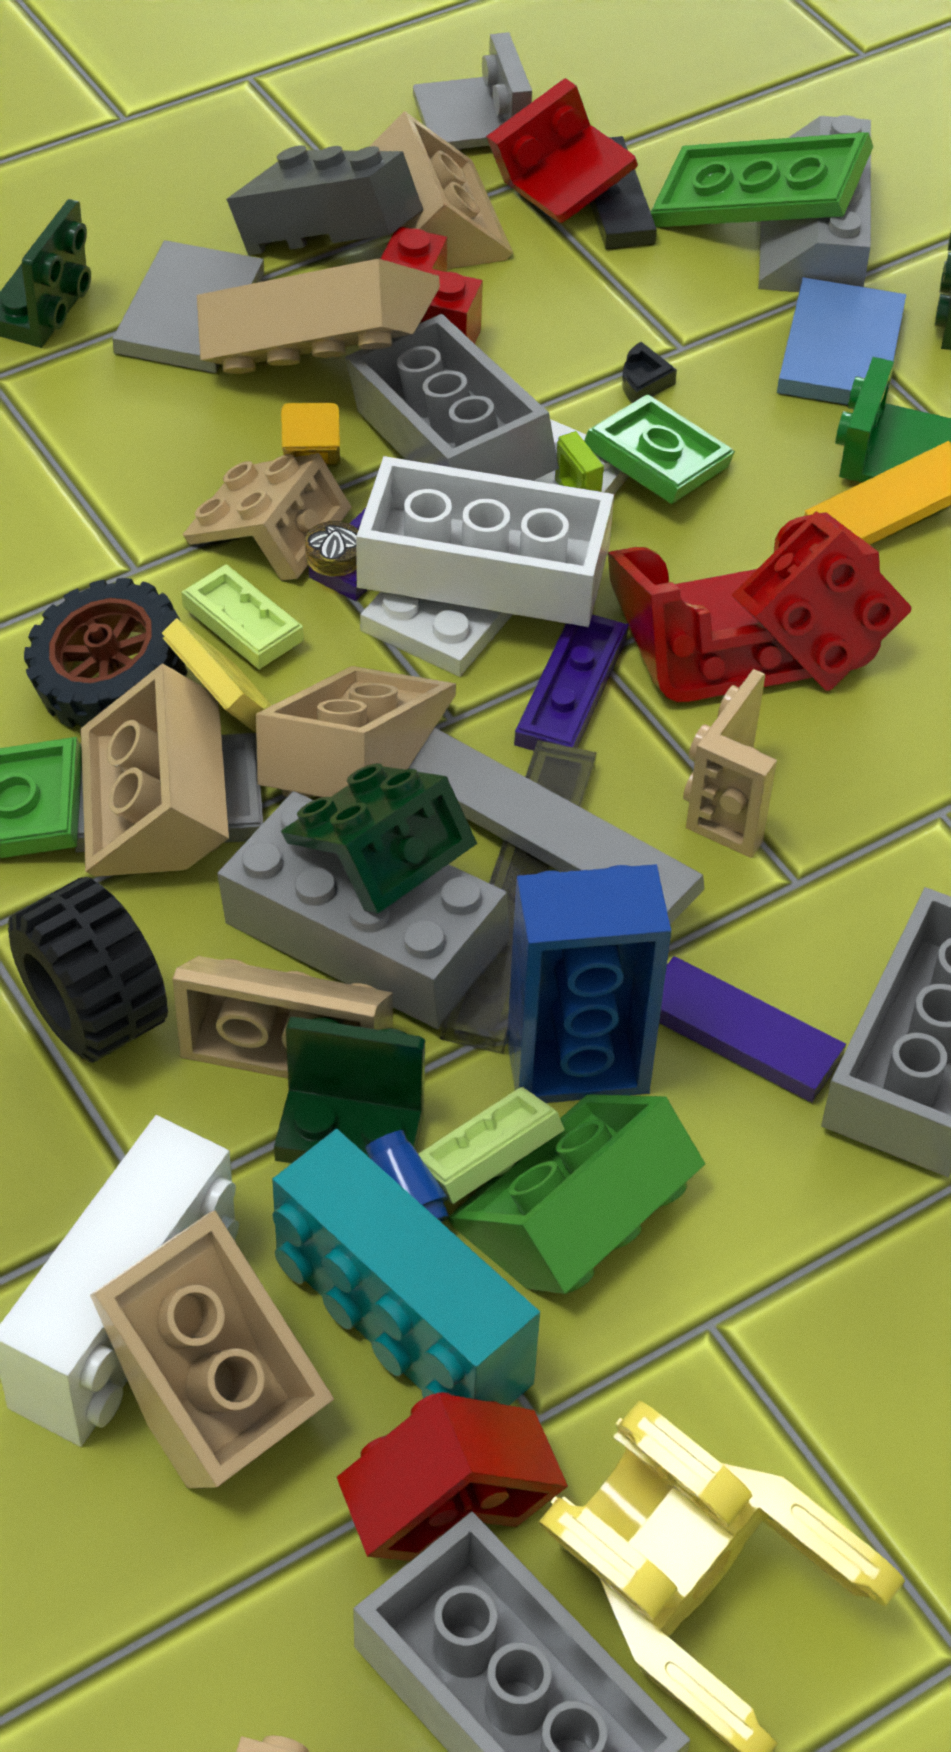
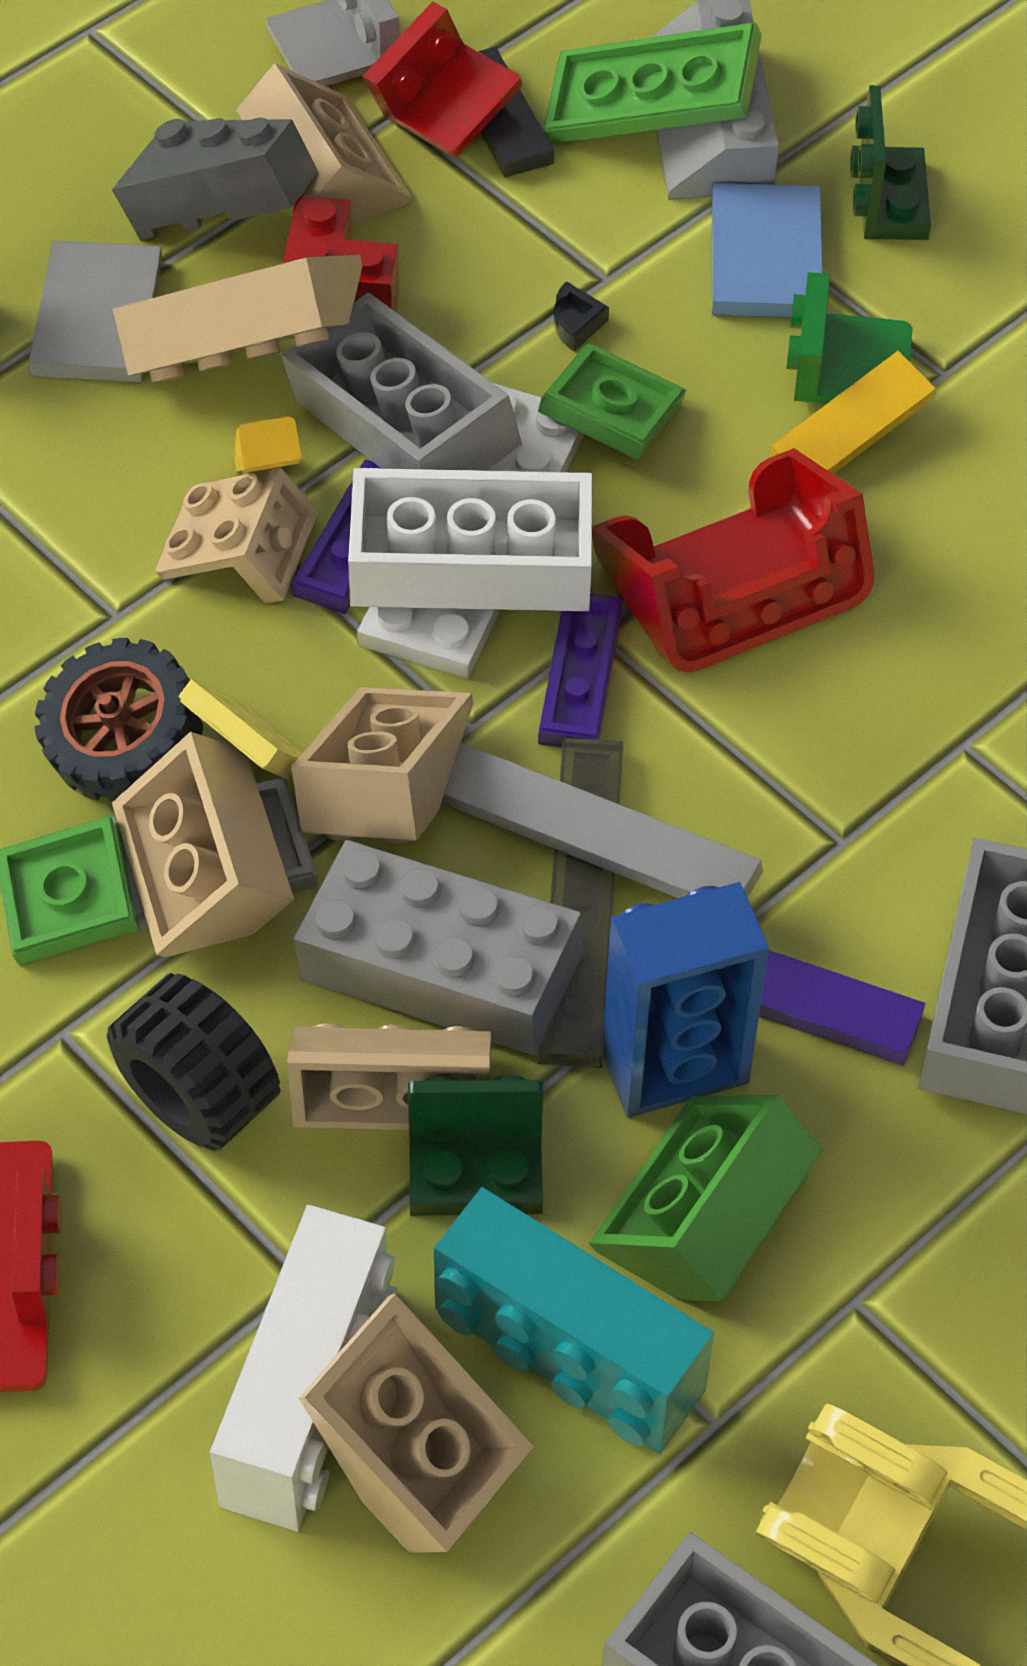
camera: 10 degrees left, 5 degrees up
yellowish green plate [181,564,304,669] -> none
dark green bracket [281,763,477,914] -> none
tile [305,521,358,576] -> none
red brick [336,1392,568,1561] -> none
blue cone [365,1130,450,1223] -> none
yellowish green plate [418,1087,564,1204] -> none
lime tile [555,431,604,492] -> none
tan bracket [683,669,777,858] -> none
red bracket [731,511,912,691] -> none

